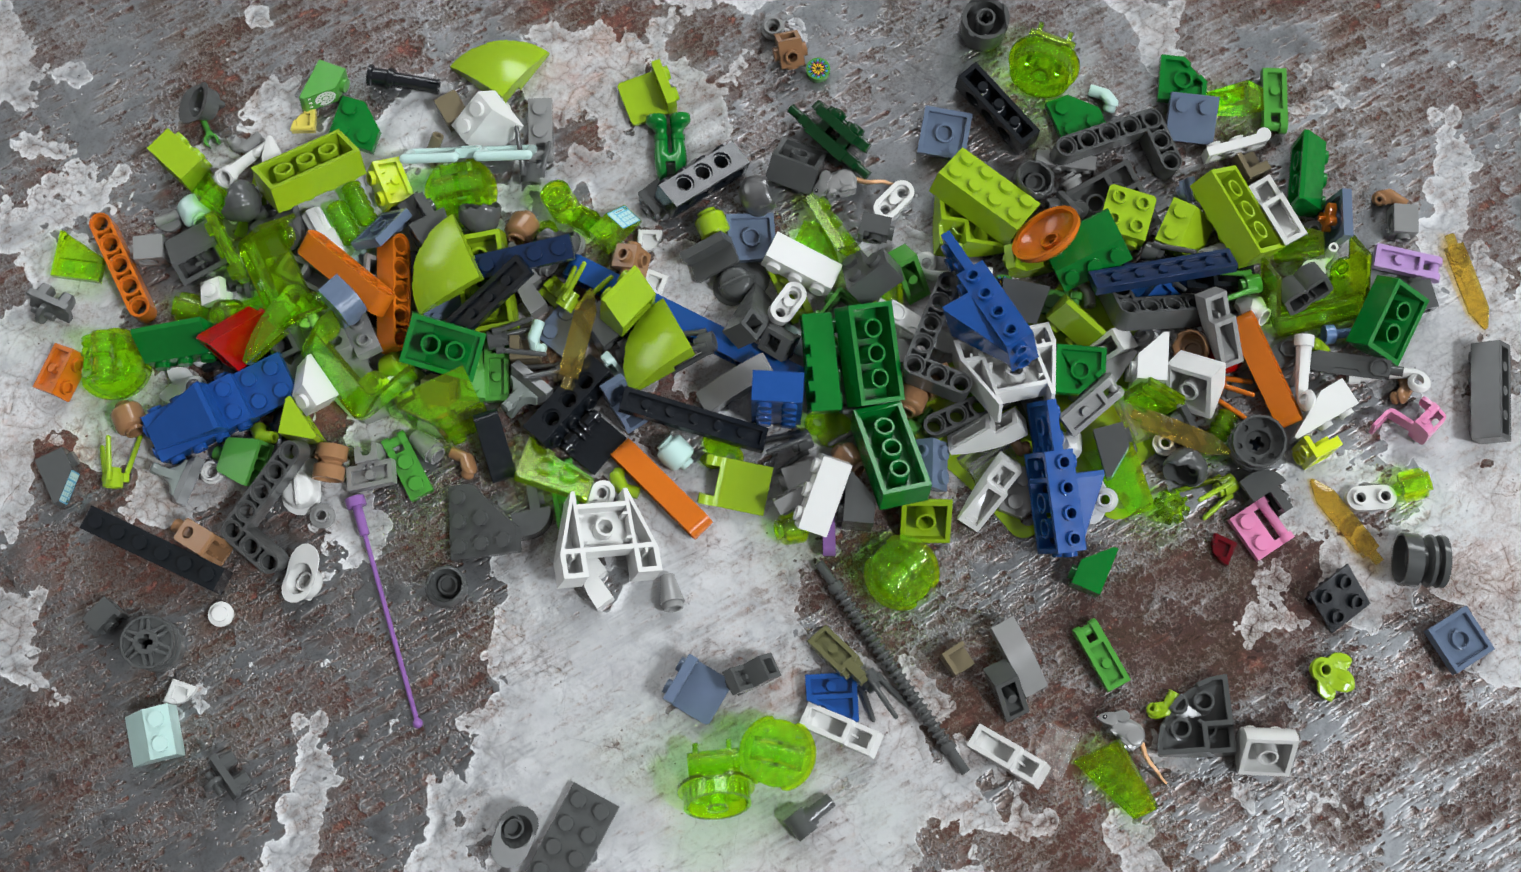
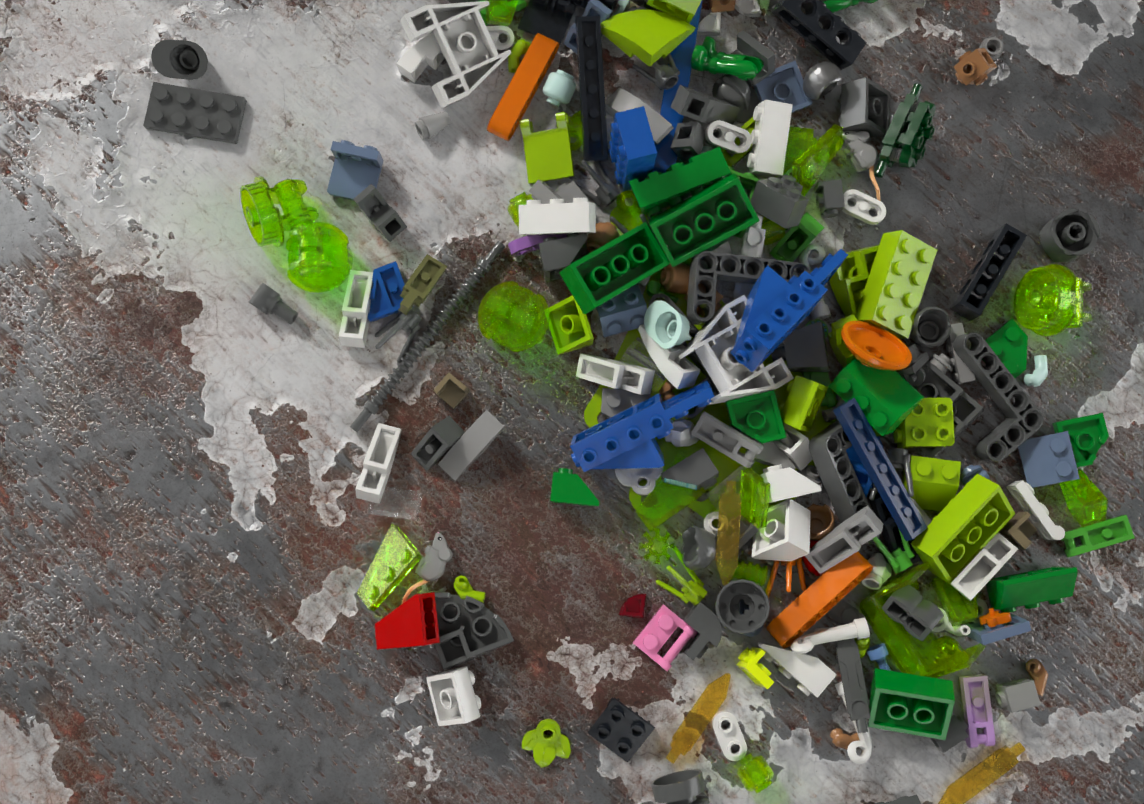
camera: 70 degrees right, 5 degrees up
lime head [695,207,730,240] -> none
tile [806,58,830,83] -> none
sand blue plate [917,105,973,160] -> none
bright green plate [1072,618,1131,693] -> none
bright pink piece [1369,396,1446,445] -> none
none -> red slope [375,592,440,650]
none -> light aqua piece [644,300,692,349]
none -> green piece [691,36,764,80]

